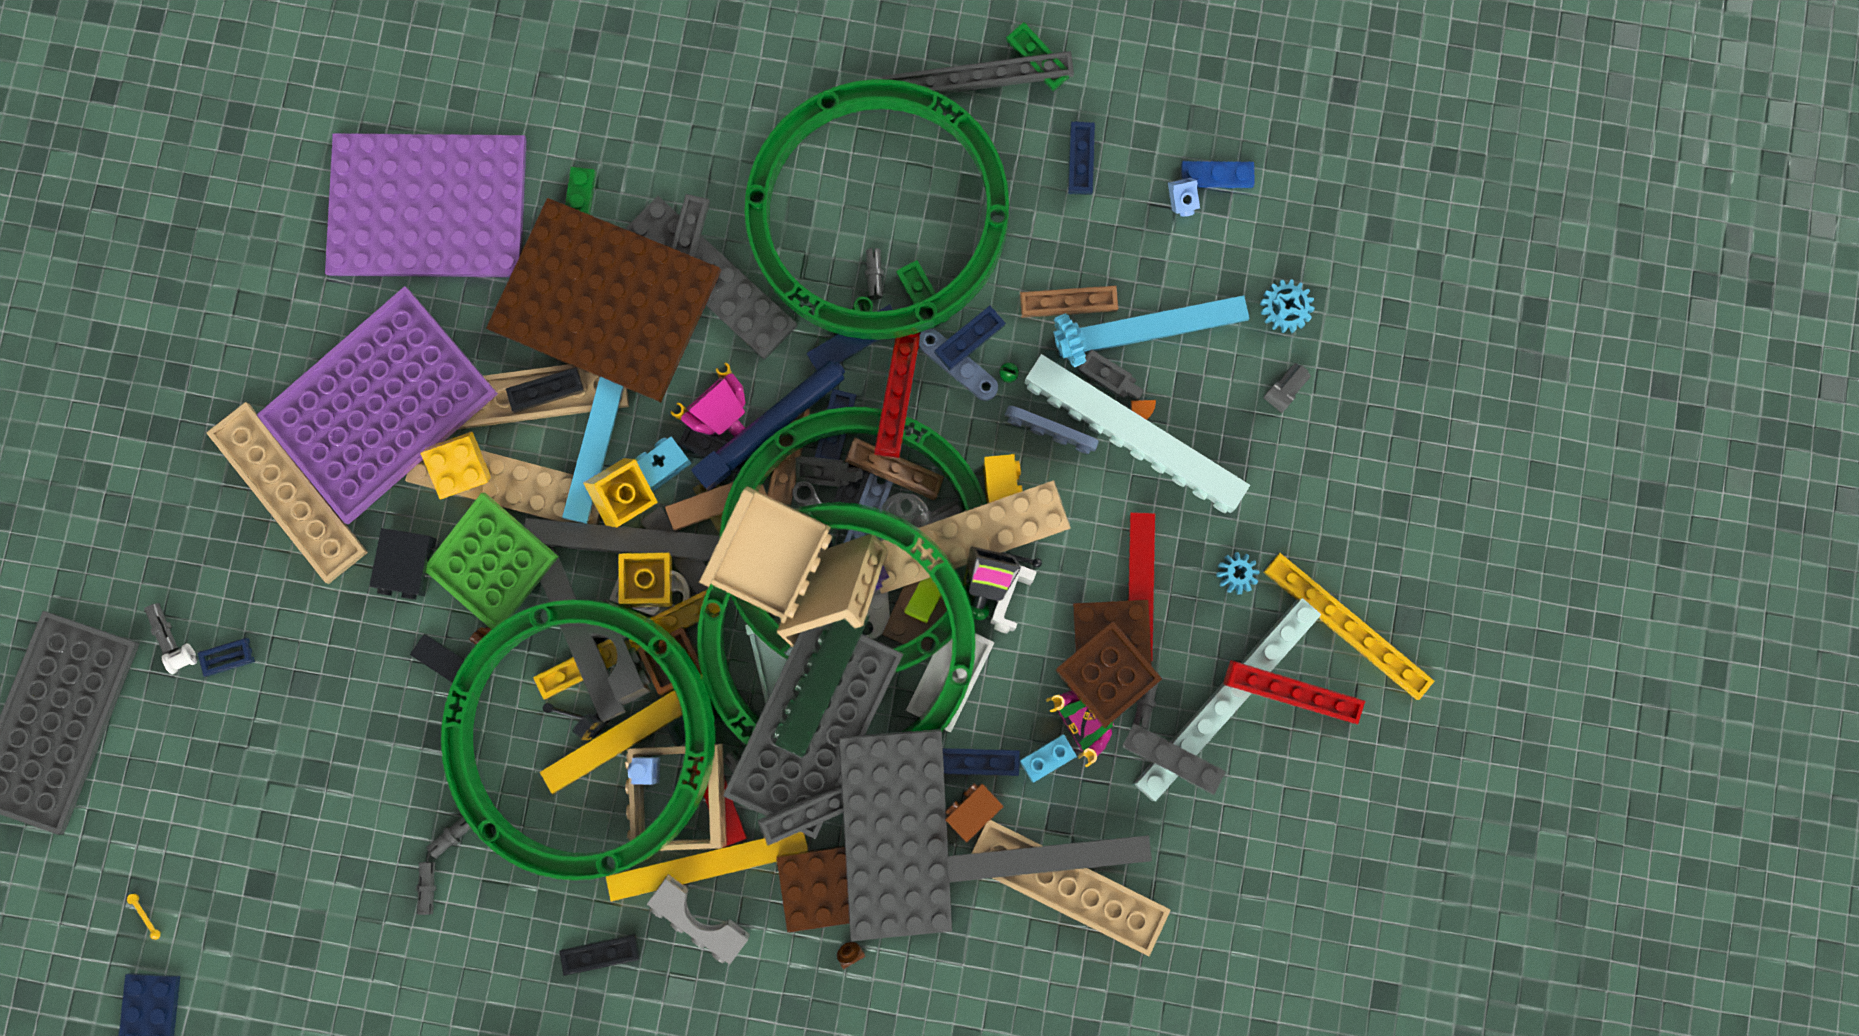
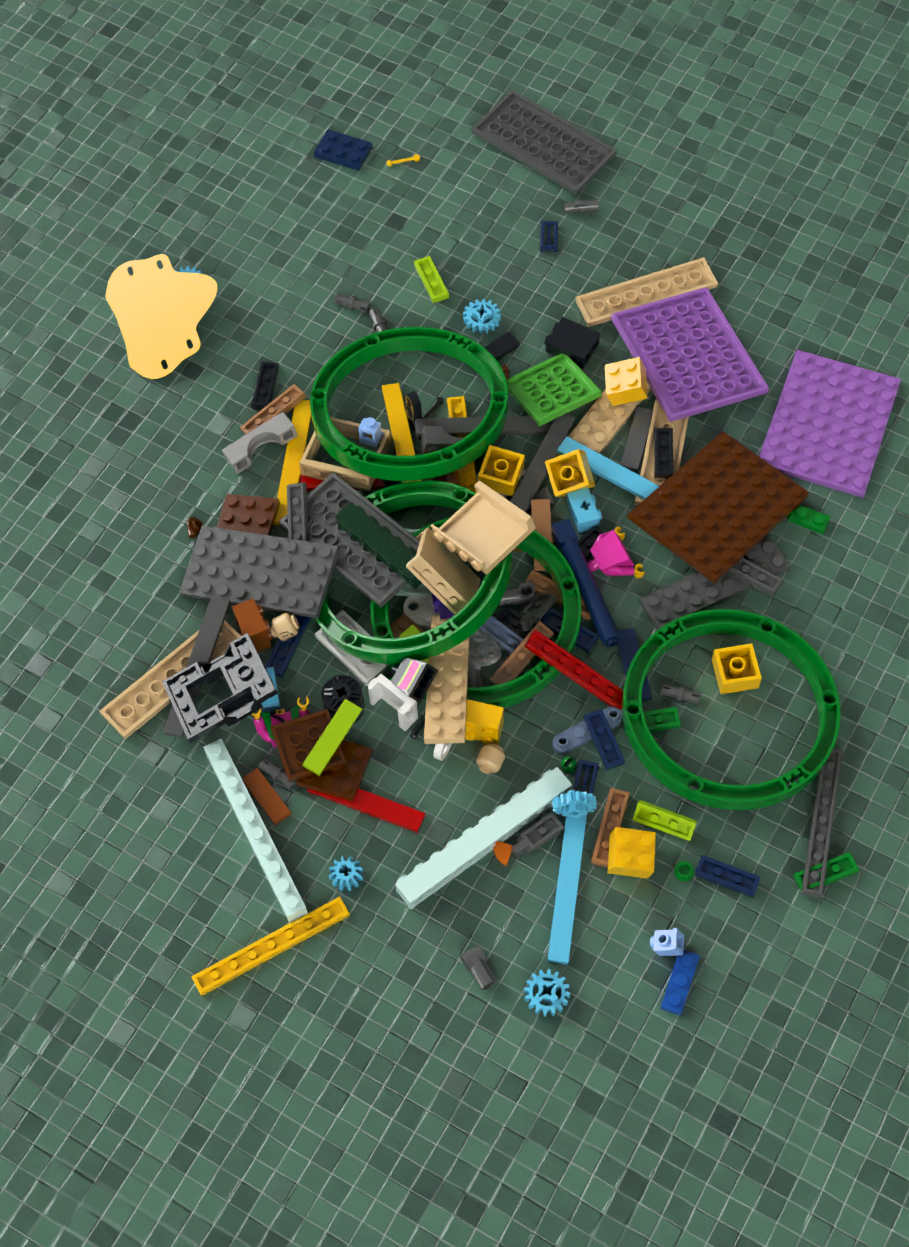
camera: 115 degrees right, 20 degrees down
white bush [162,644,198,674] -> none
green hinge [853,297,873,311] -> none
sand blue plate [1004,406,1099,454] -> none
dark grey arch [1122,723,1226,795] -> none
red tile [1223,660,1365,725] -> none
none -> piece [162,633,278,743]
none -> medium nougat tile [239,384,306,435]
none -> dark orange tile [241,768,292,826]
none -> tan head [270,612,300,641]
none -> lime tile [302,699,362,777]
none -> black wheel [321,675,365,723]
none -> lime plate [414,256,449,303]
none -> medium azure gear [463,299,501,334]
none -> tan head [476,743,505,774]
none -> dark blue tile [573,760,599,794]
none -> yellow brick [608,827,656,879]
none -> dark grey tile [620,406,653,473]
none -> lime plate [632,800,697,841]
none -> green plate [674,861,694,882]
none -> yellow brick [712,643,762,694]

